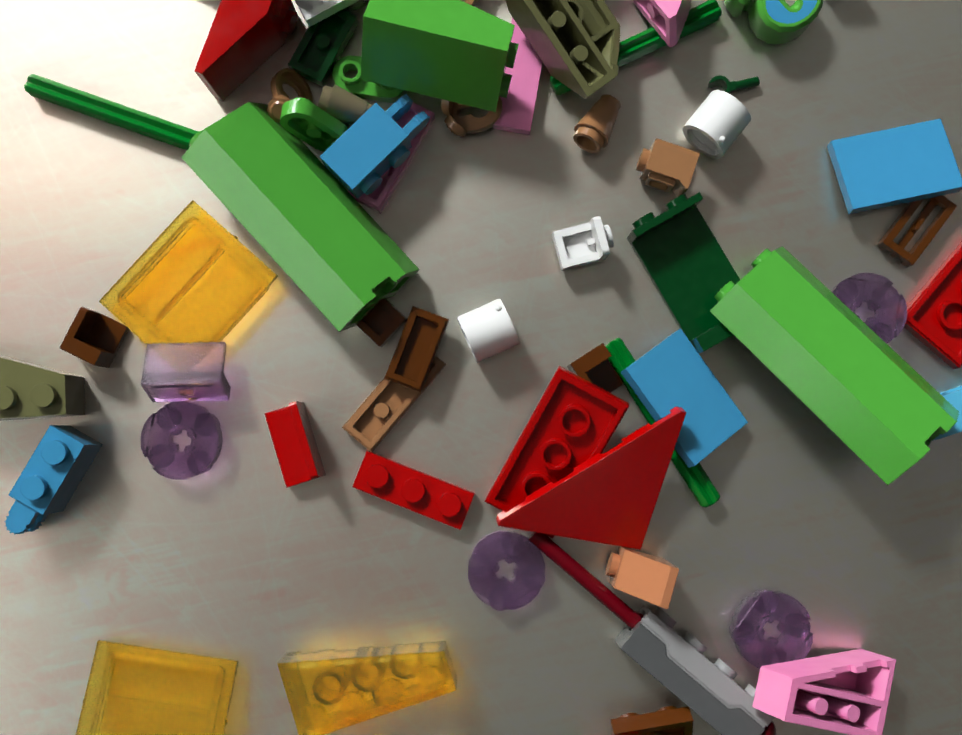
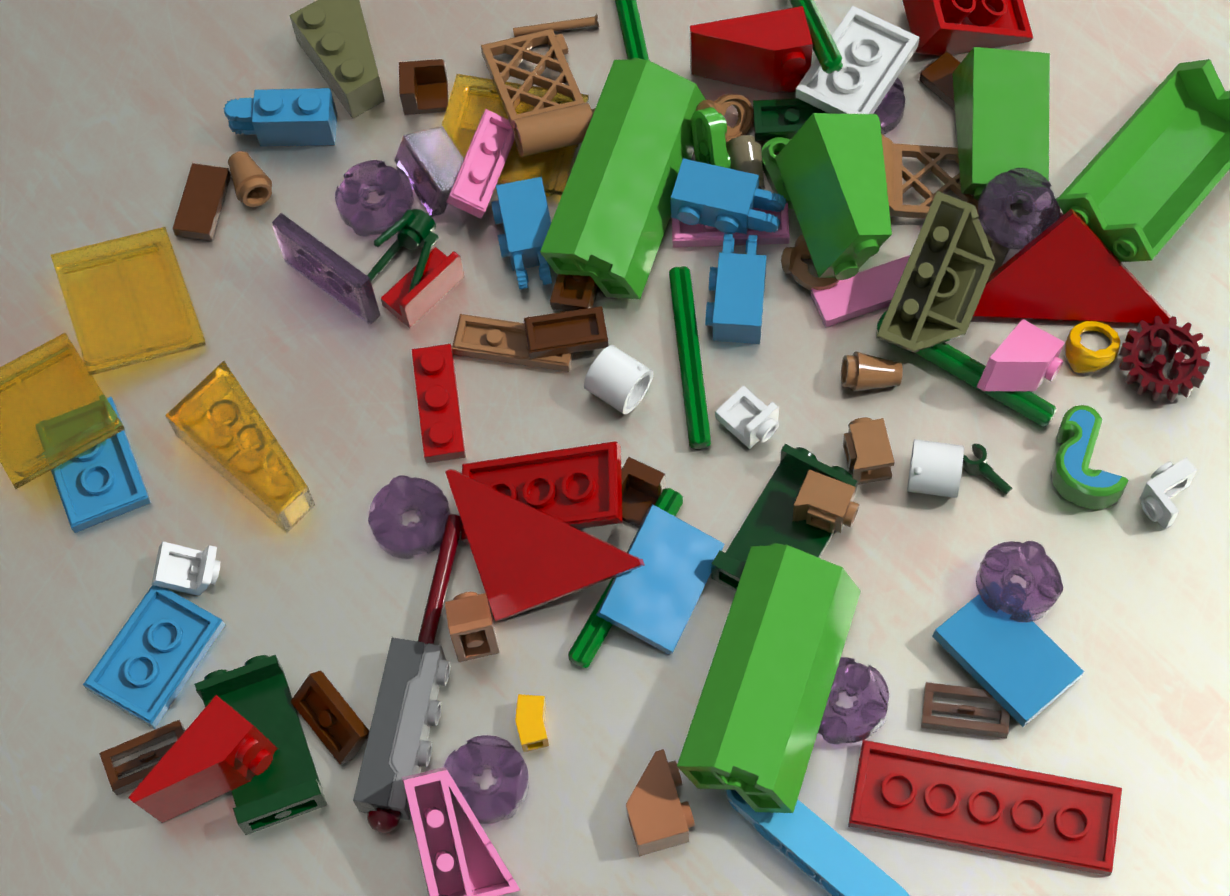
camera: 70 degrees right, 20 degrees down
none -> reddish brown tile [172,163,231,241]
none -> medium nougat cone [228,151,272,207]
none -> clear purple tile [272,213,380,324]
none -> dark green plant [364,209,439,293]
none -> bright pink tile [446,109,514,219]
none -> medium nougat piece [481,29,595,157]
none -> dark azure hinge [491,177,552,290]
none -> medium nougat piece [513,14,599,37]
none -> yellow piece [515,694,549,753]
none -> nougat slope [626,749,695,856]
none -> green axle [669,266,711,449]
none -> dark azure hinge [705,233,767,344]
none -> medium nougat window [792,470,860,534]
none -> clear purple plate [976,541,1063,622]

